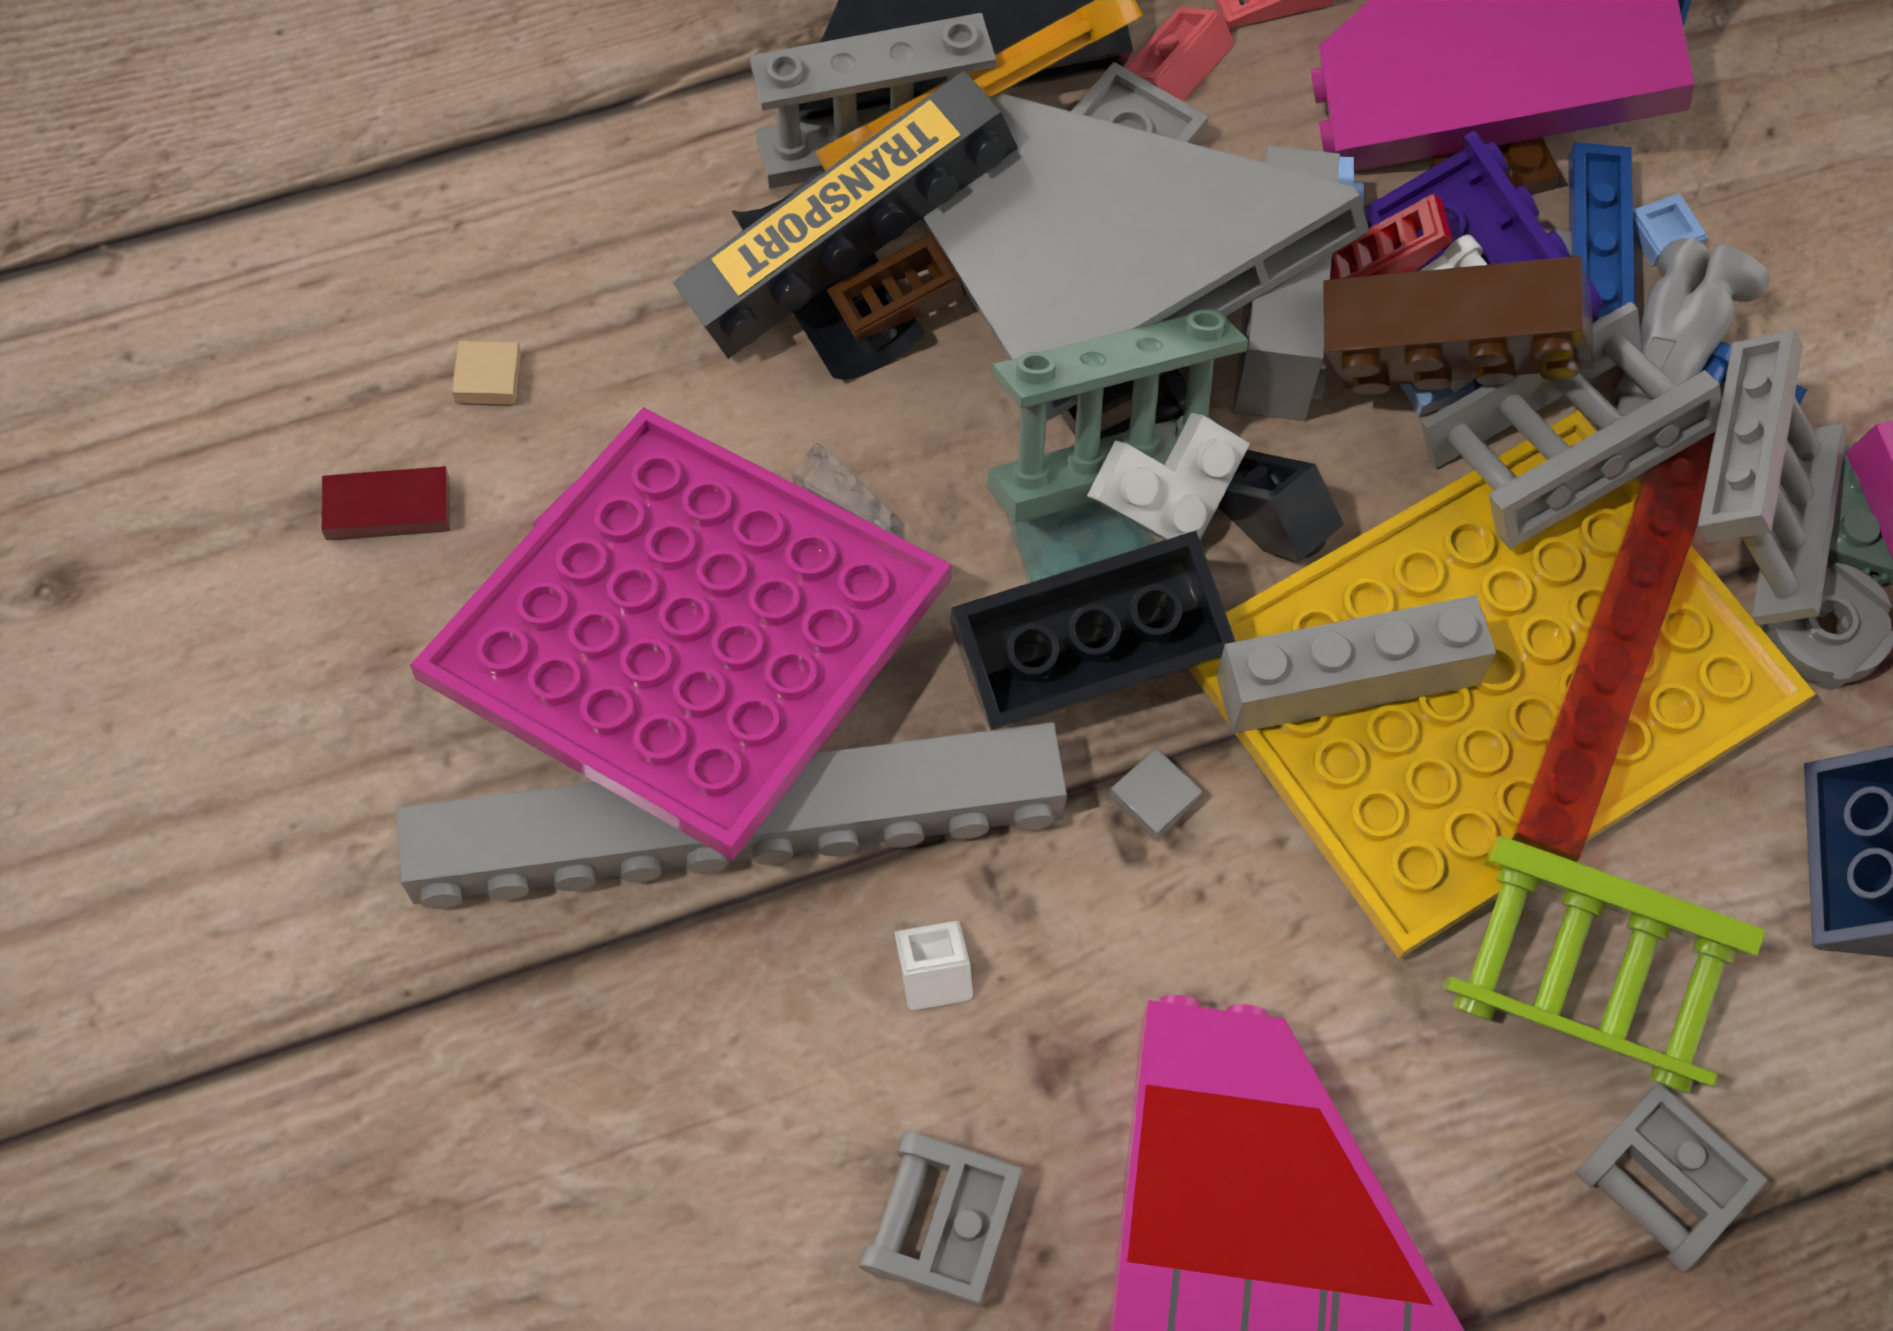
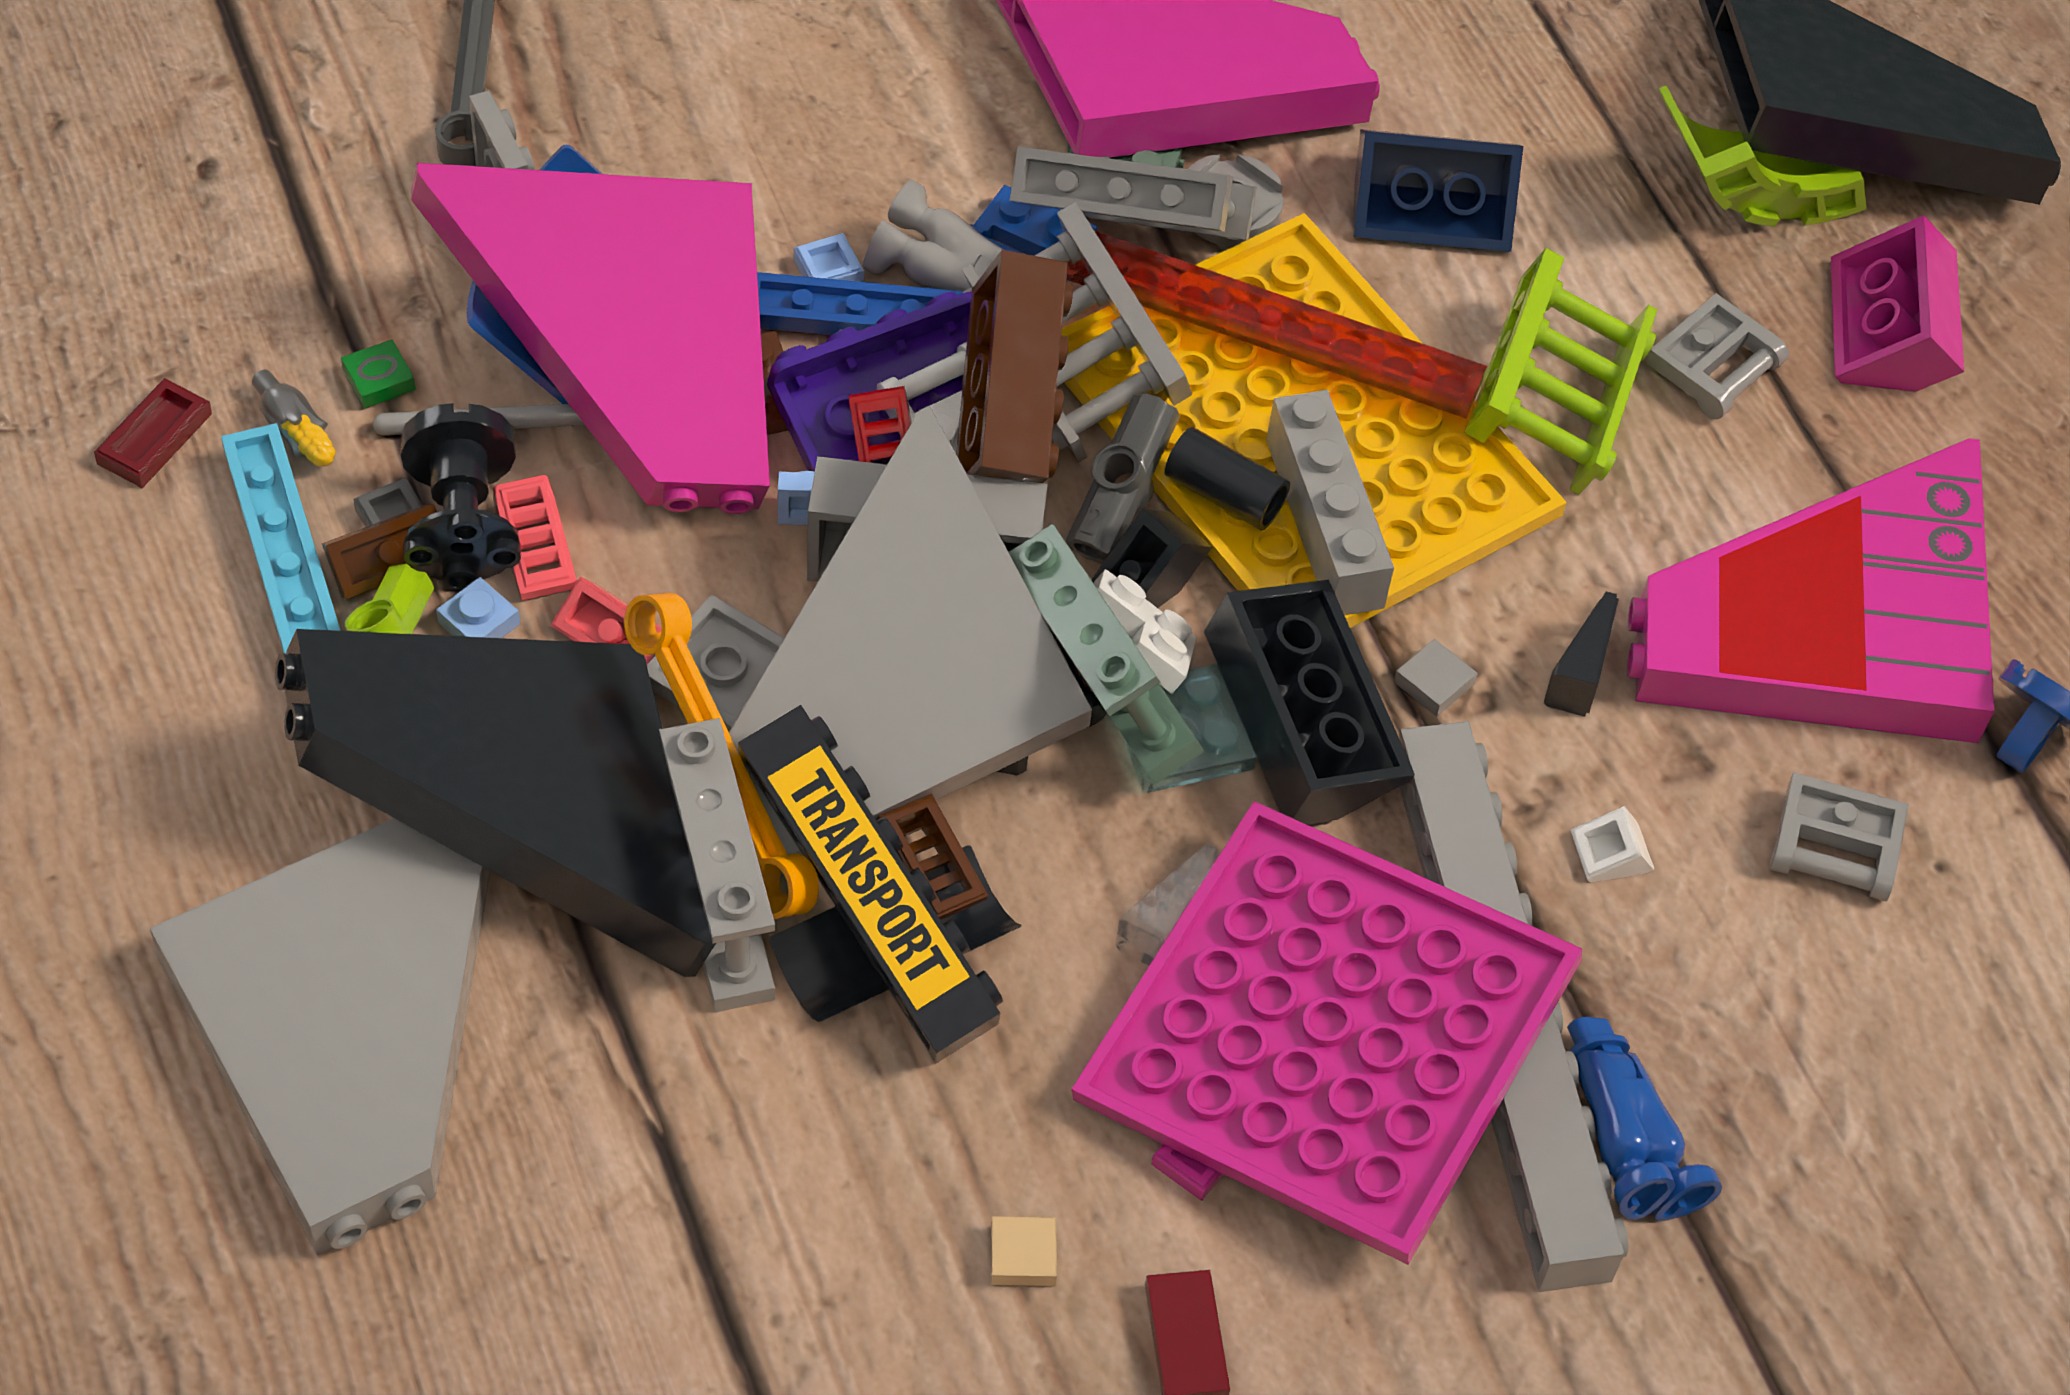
camera: 95 degrees left, 10 degrees down
none -> dark grey piece [1065,393,1180,564]
none -> black pin [1164,427,1290,531]
none -> black slope [1544,591,1619,717]
none -> blue piece [1567,1017,1722,1221]

